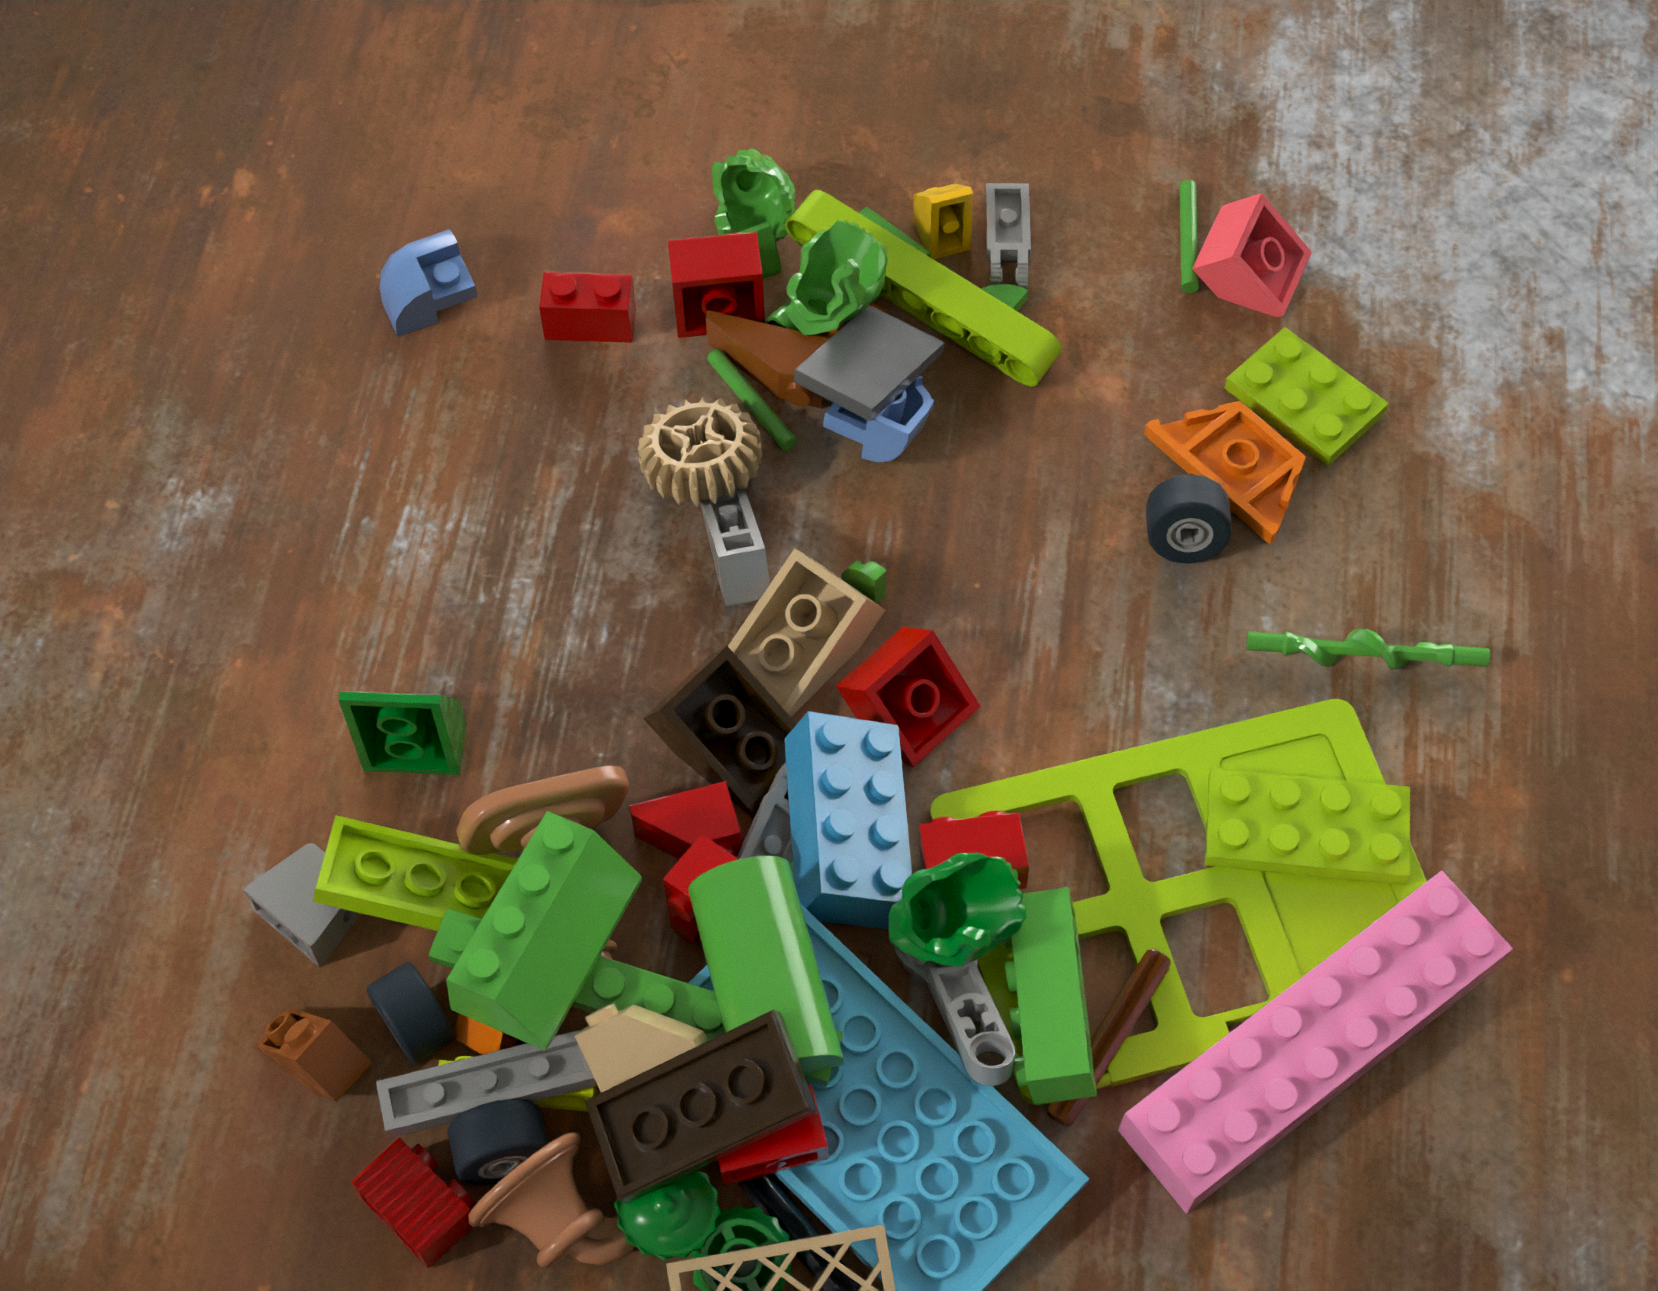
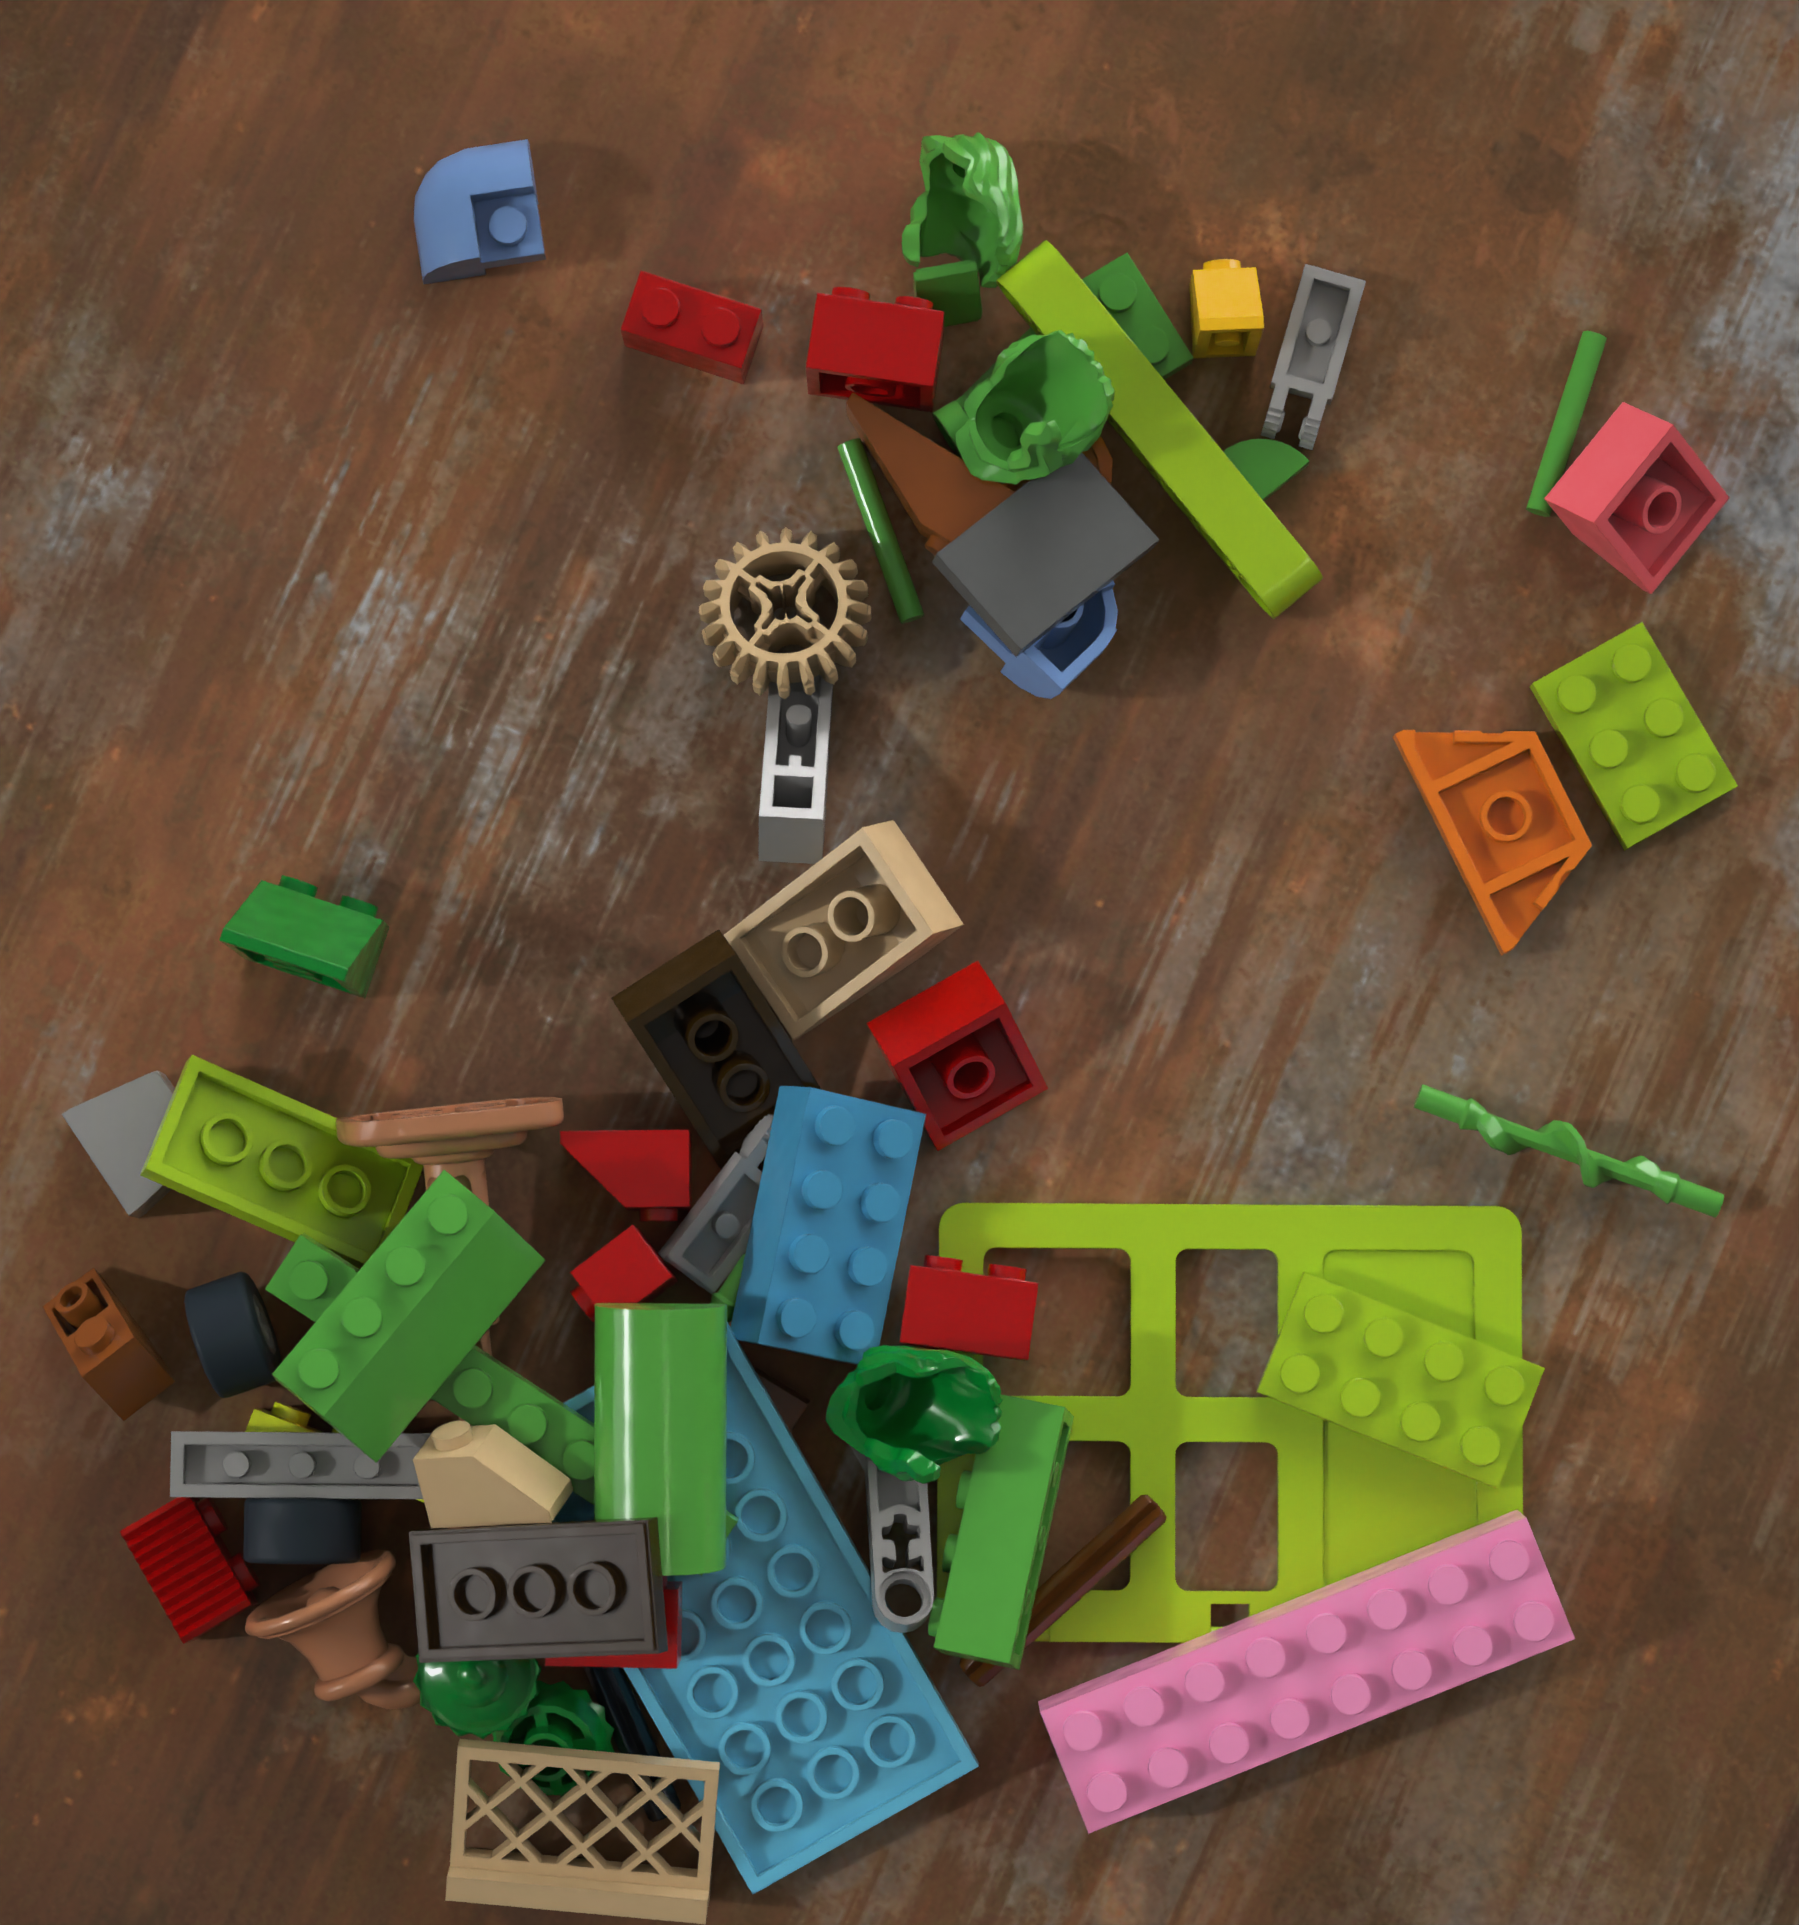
camera: 15 degrees right, 25 degrees up
bright green tile [841,560,886,603] -> none
black wheel [1146,474,1232,564] -> none

